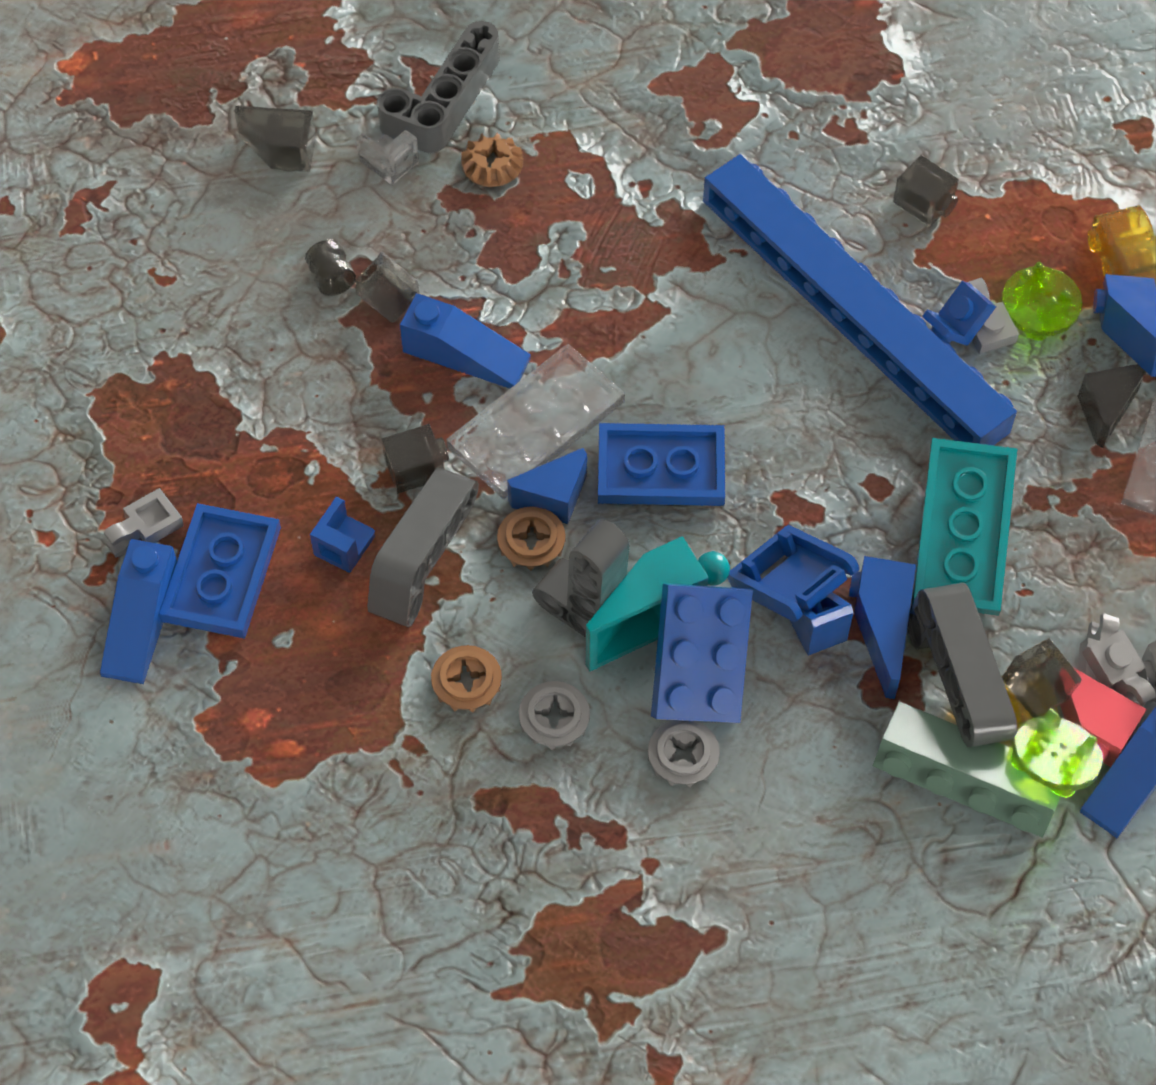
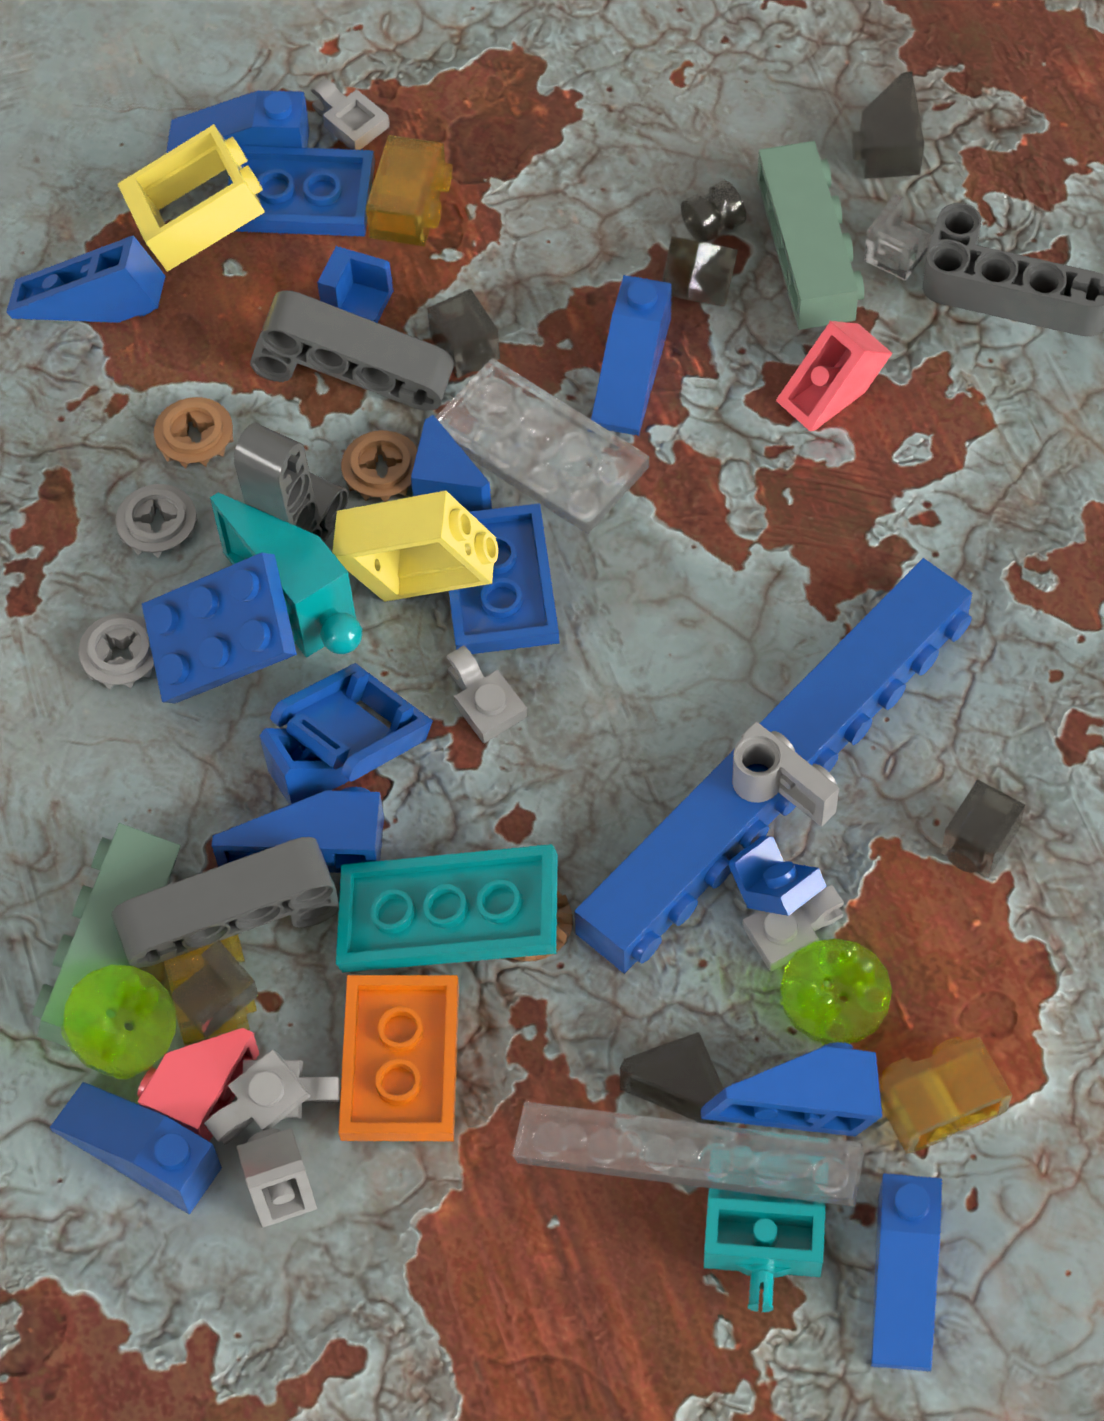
camera: 85 degrees right, 0 degrees up
medium nougat gear [461,132,523,187] -> none
none -> blue slope [6,235,166,323]
none -> light yellow window [118,125,265,272]
none -> light yellow window [332,491,498,602]
none -> orange plate [338,975,459,1141]
none -> clear yellow brick [366,135,452,247]
none -> light grey plate [447,645,527,744]
none -> light grey plate [732,721,839,827]
none -> sand green brick [757,141,865,330]
none -> coral slope [776,321,892,431]

